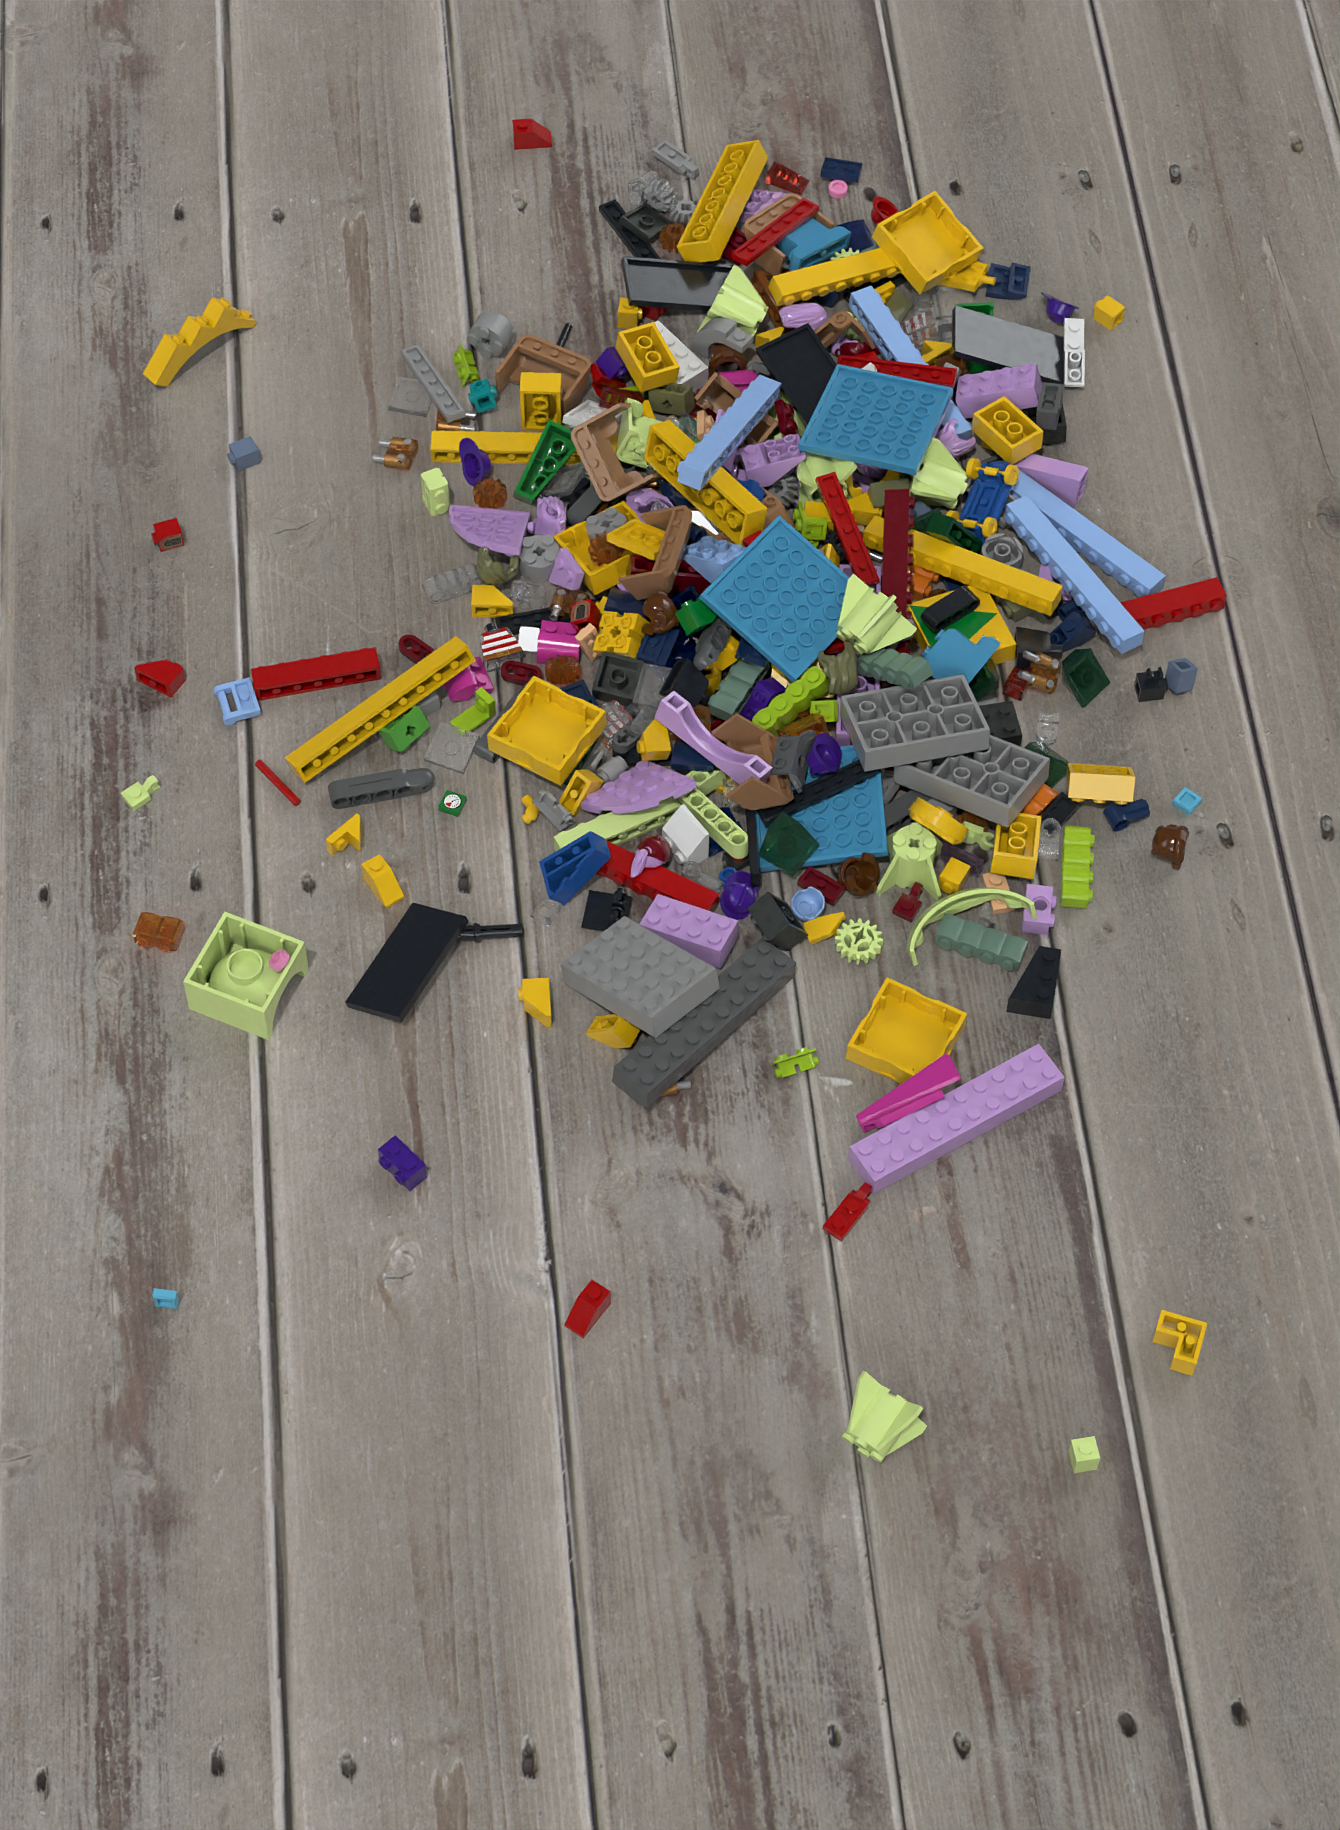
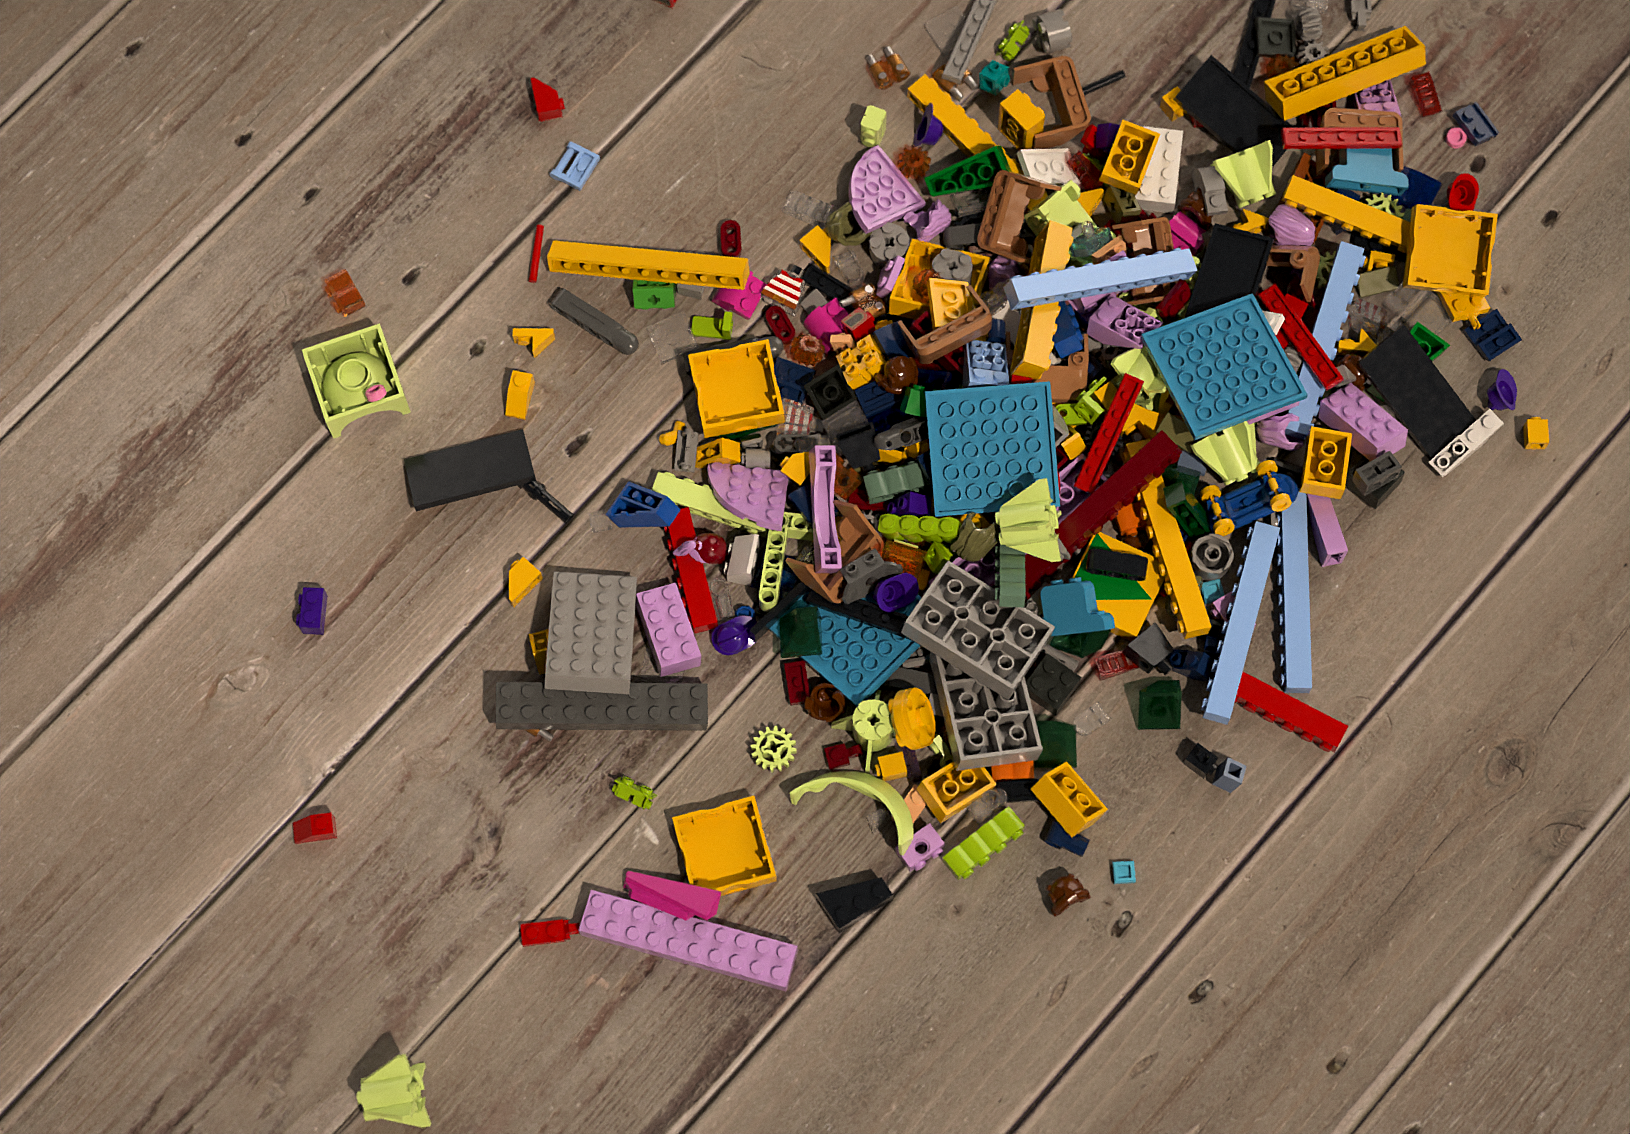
camera: 50 degrees right, 15 degrees up
yellowish green plate [120,775,160,811] -> none
medium azure tile [152,1288,180,1309] -> none
red brick [251,647,381,701] -> none
tile [438,790,467,817] -> none
black hinge [581,888,632,931] -> none
pearl dark grey brick [748,892,808,951] -> none
light blue hair [791,887,825,922] -> none
yellow slope [803,912,846,945] -> none
sand green brick [935,914,1028,971] -> none
clear orange piece [1018,651,1061,694] -> none

